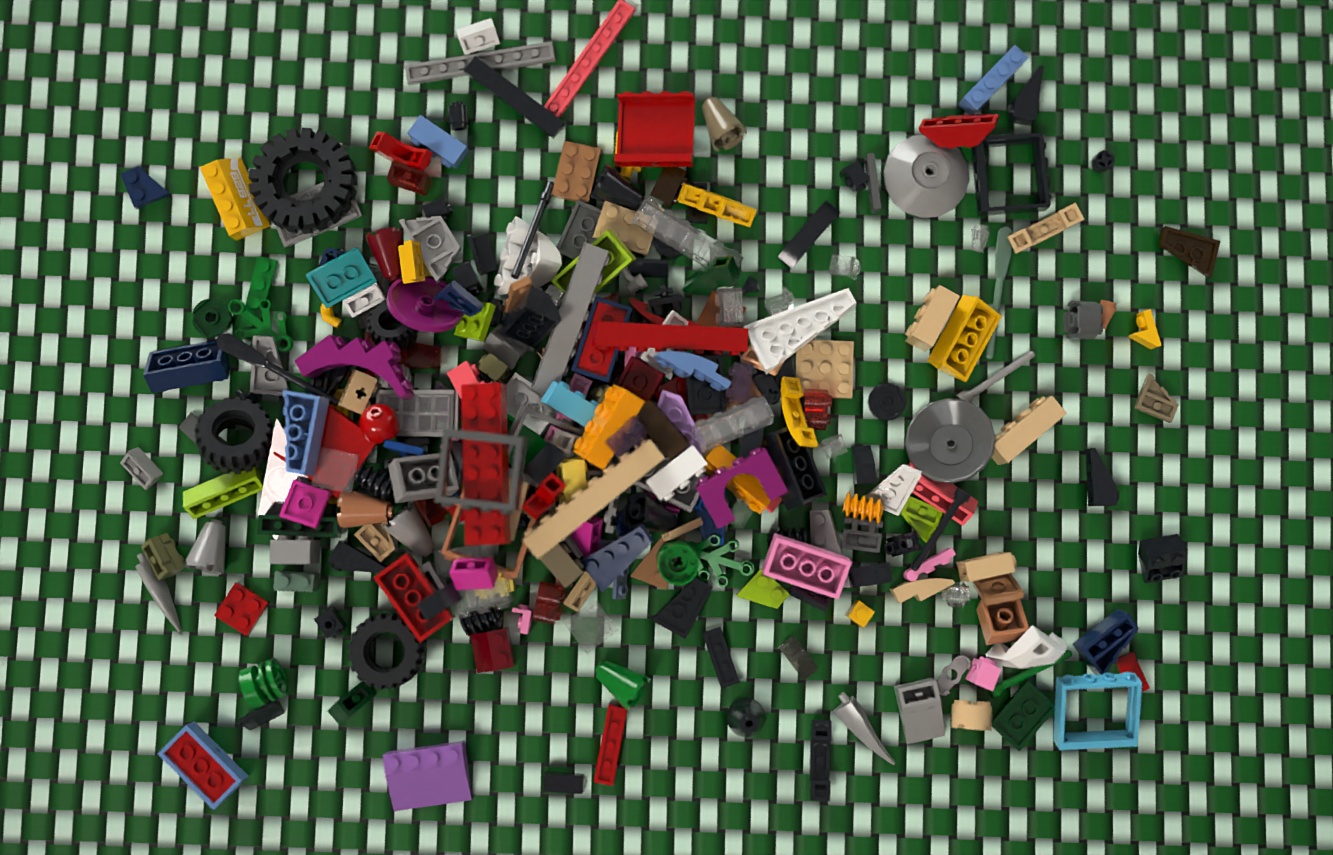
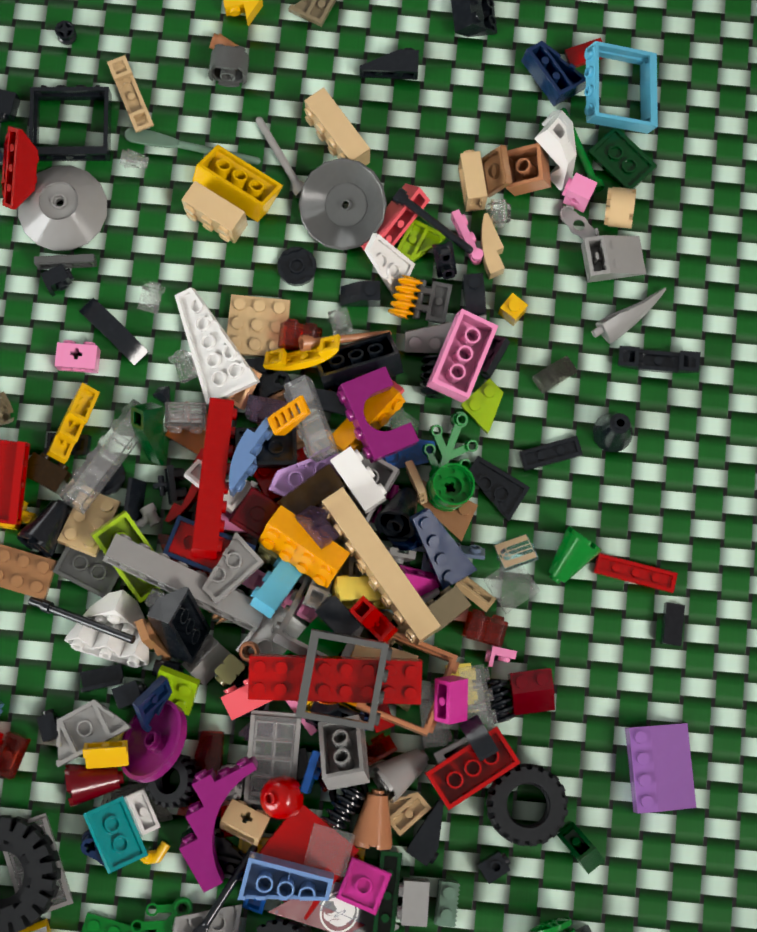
camera: 85 degrees left, 5 degrees down
none -> bright pink brick [55,340,101,374]
none -> light grey wing [202,532,264,605]
none -> nougat cone [239,641,260,662]
none -> light orange slope [267,395,311,436]
none -> nougat piece [298,330,392,351]
none -> piece [493,534,539,571]

